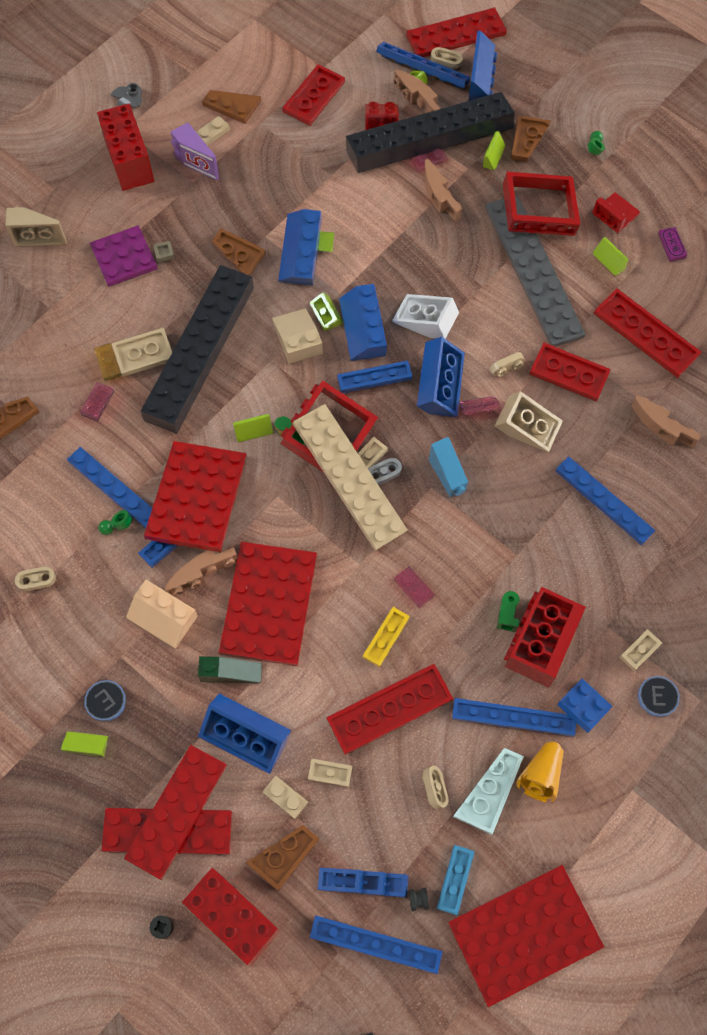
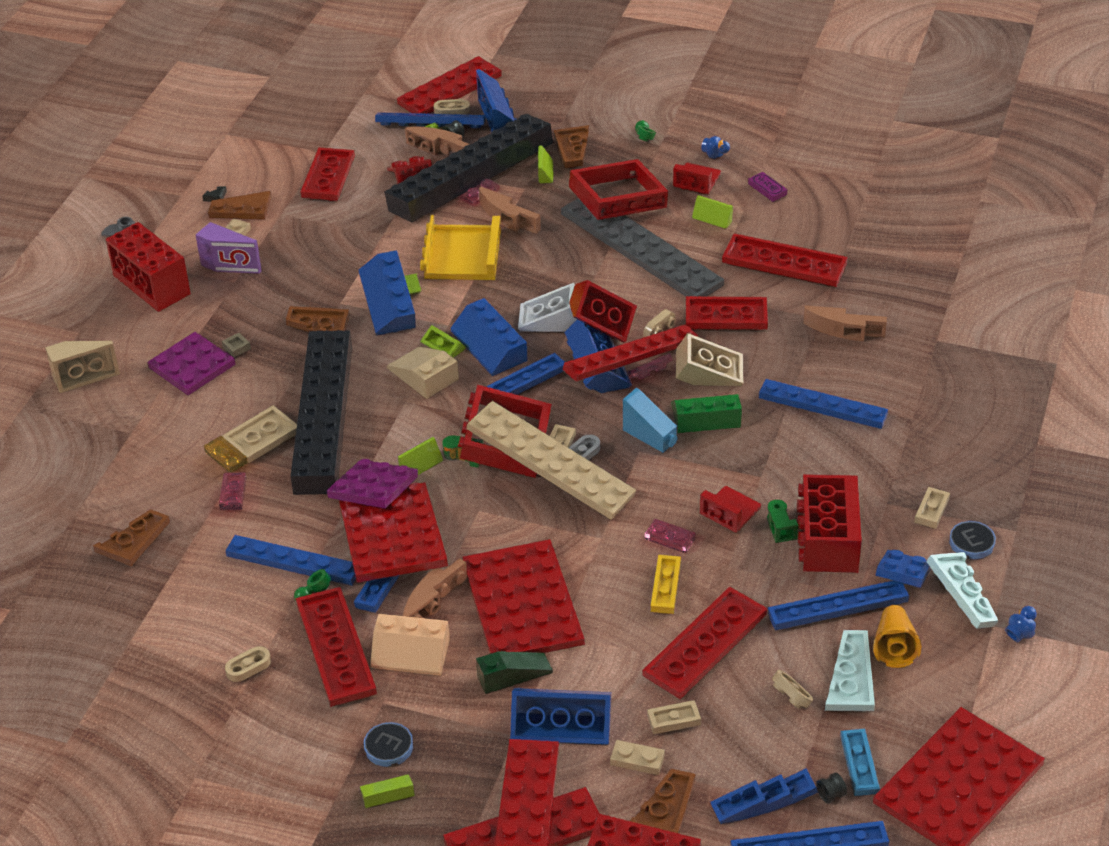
camera: 20 degrees left, 25 degrees down
none -> pearl dark grey tile [202,186,227,202]
none -> red plate [295,587,377,707]
none -> magenta plate [327,459,418,508]
none -> yellow panel [420,215,501,280]
none -> pearl dark grey wheel [442,120,465,137]
none -> red plate [562,324,698,381]
none -> red slope [569,280,637,343]
none -> green slope [671,394,742,433]
none -> red bracket [699,486,761,533]
none -> blue animal [701,136,730,159]
none -> light aqua wing [926,552,998,629]
none -> blue animal [1005,606,1037,642]

